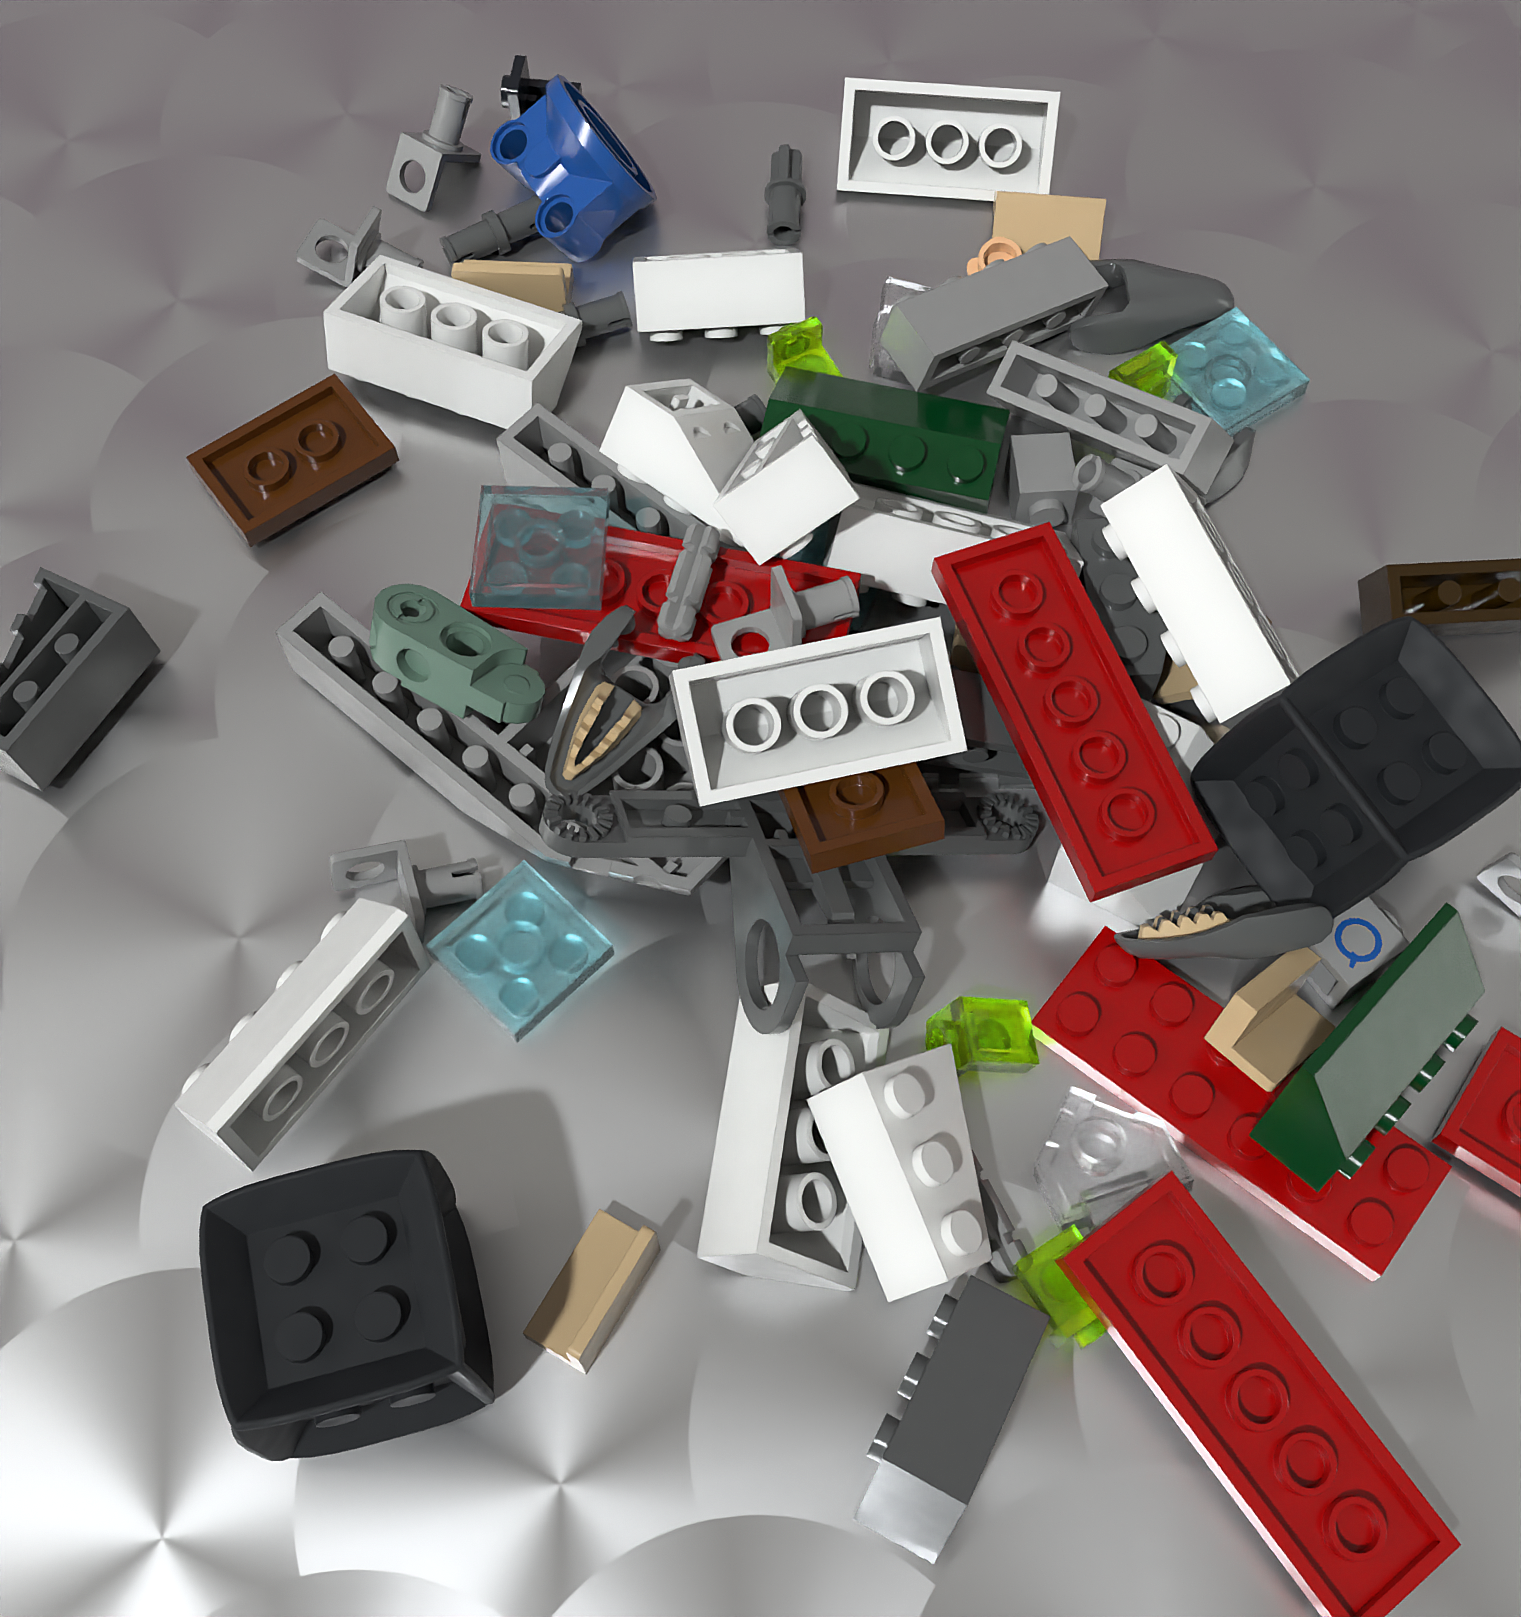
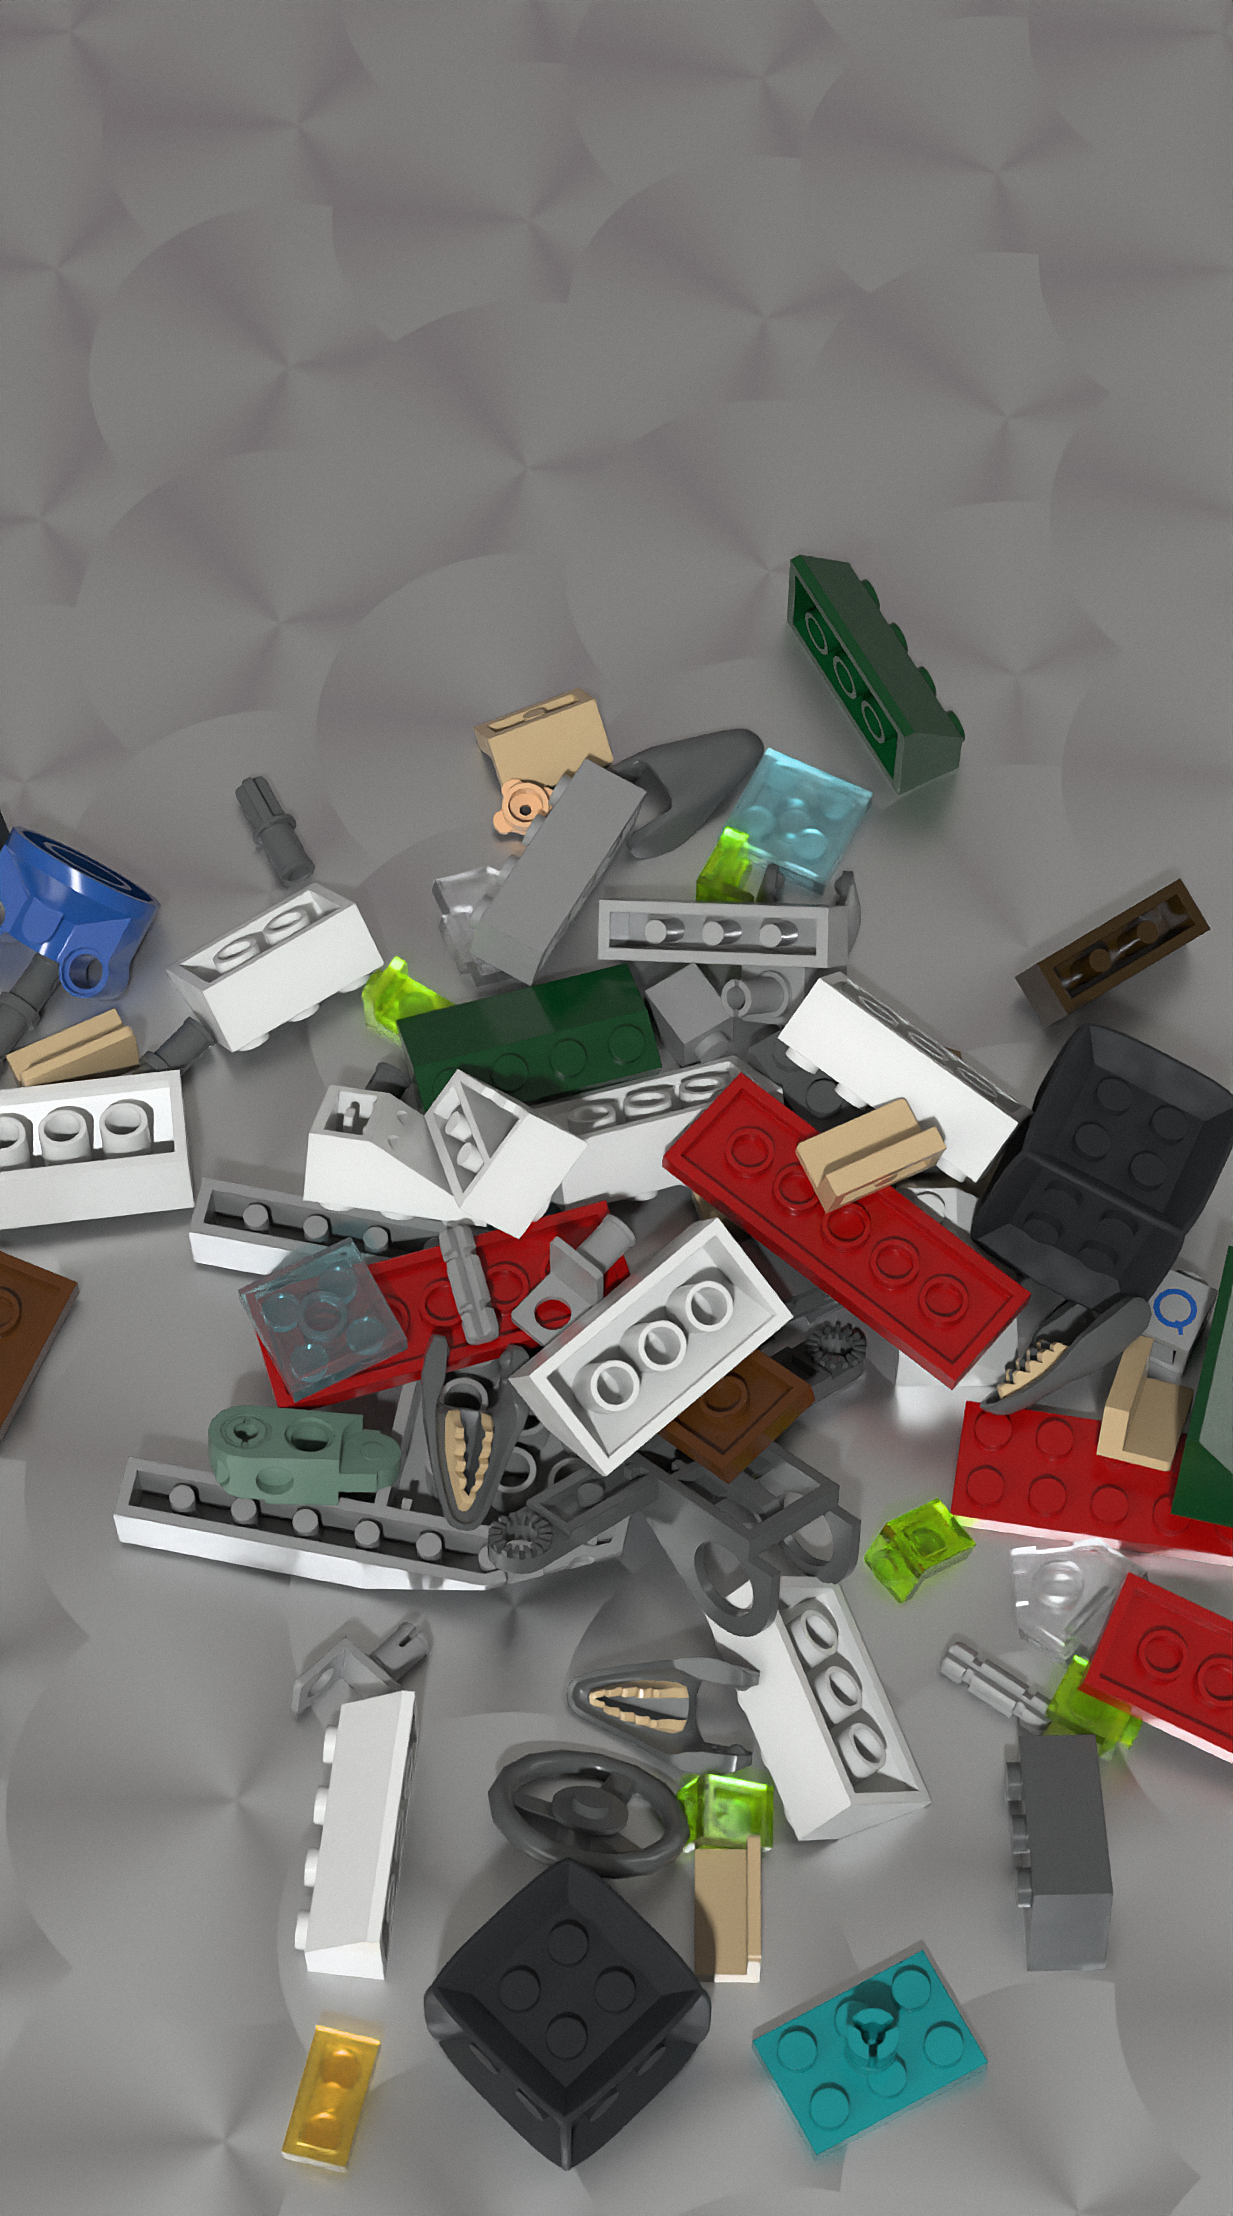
camera: 30 degrees left, 0 degrees up
clear light blue plate [426,860,615,1043] -> none
white wedge [807,1043,993,1302] -> none
white slope [837,77,1060,201] -> none
none -> clear yellow plate [281,2025,381,2174]
none -> dark grey piece [488,1749,691,1880]
none -> dark grey animal [566,1657,760,1776]
none -> clear neon green bracket [676,1773,774,1855]
none -> teal plate [752,1950,988,2162]
none -> dark green slope [787,555,965,796]
none -> tan panel [795,1099,947,1214]

